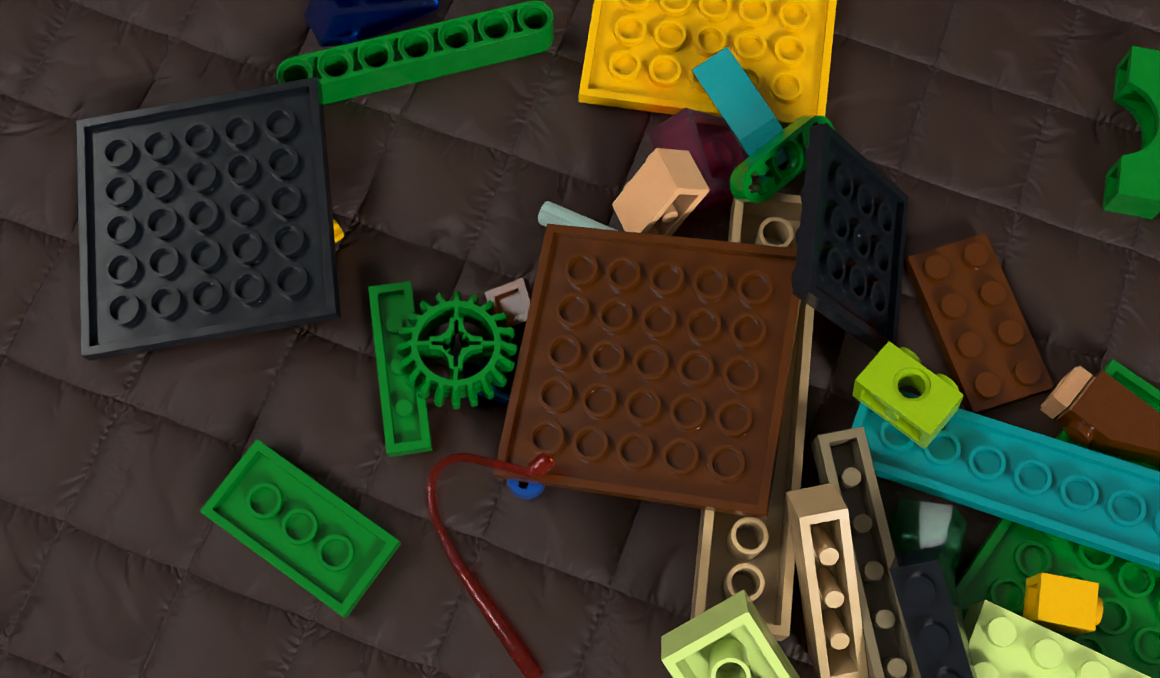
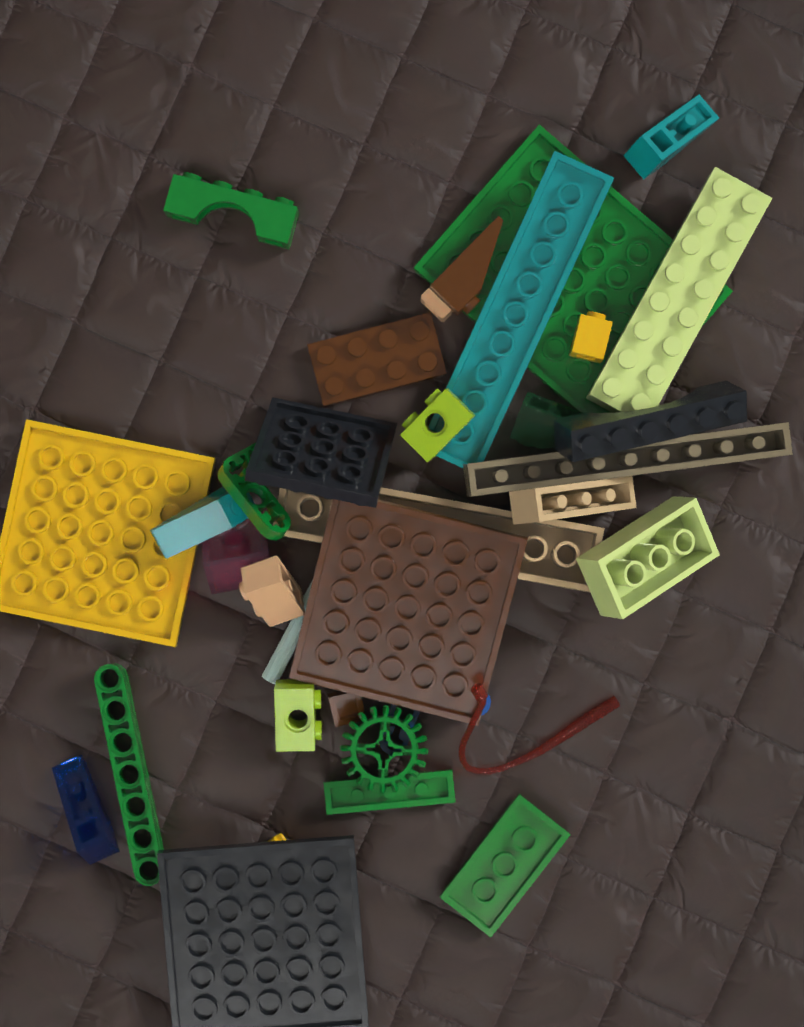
camera: 85 degrees left, 15 degrees up
none -> lime brick [274,679,322,752]

